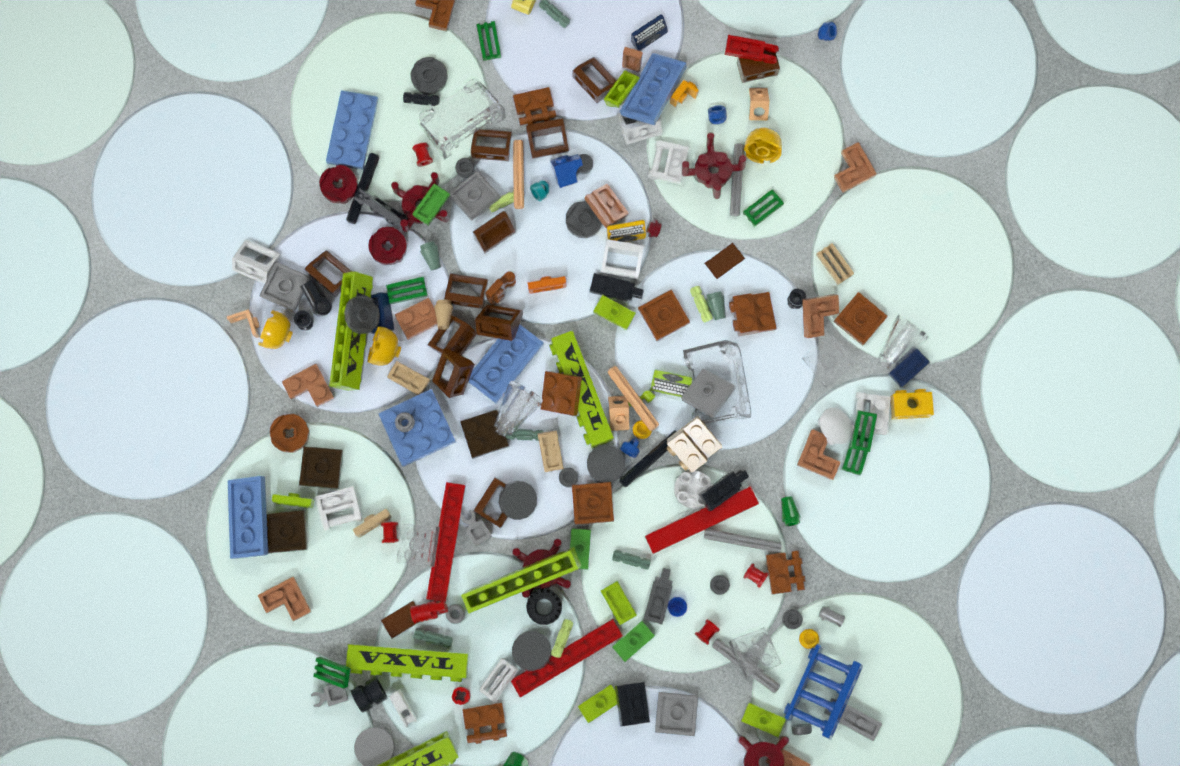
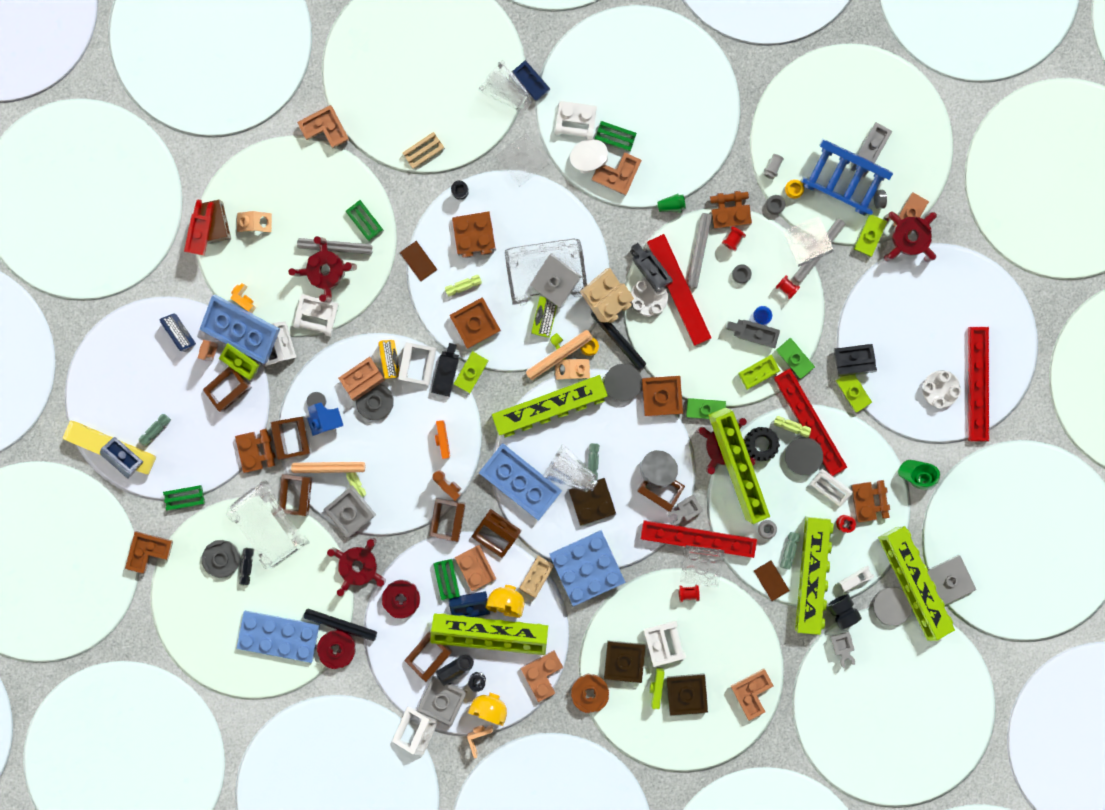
camera: 85 degrees left, 10 degrees up
medium blue plate [227,476,268,559] -> none
green tile [313,657,351,689] -> none
dark grey tile [344,295,380,334] -> none
tan plate [353,509,392,538] -> none
black hinge [354,188,406,226] -> none
light grey plate [395,413,415,432] -> none
red hinge [410,601,449,624] -> none
red bush [412,142,433,167] -> none
bright green plate [412,184,450,226] -> none
sand green cone [420,241,441,271] -> none
reddish brown tile [432,348,475,398] -> none
tan cone [434,300,453,330] -> none
dark grey tile [455,158,475,178] -> none
reddish brown tile [472,211,516,254] -> none
reddish brown tile [475,304,523,341] -> none
teal tile [530,180,549,201] -> none
tan plate [537,430,564,472] -> none
dark orange plate [540,371,582,416] -> none
dark grey tile [559,468,578,488] -> none
sand green axle [612,550,651,570] -> none
blue tile [620,438,640,458] -> none
dark red plate [646,219,662,238] -> none
light grey plate [655,692,698,737] -> none
sand green cone [706,291,726,321] -> none
blue tile [708,105,727,125] -> none
yellow cylinder [744,128,782,164] -> none
nougat plate [803,294,839,338] -> none
blue tile [818,22,837,41] -> none
dark orange plate [833,292,888,346] -> none
green tile [850,410,877,452] -> none
yellow brick [890,389,934,420] -> none

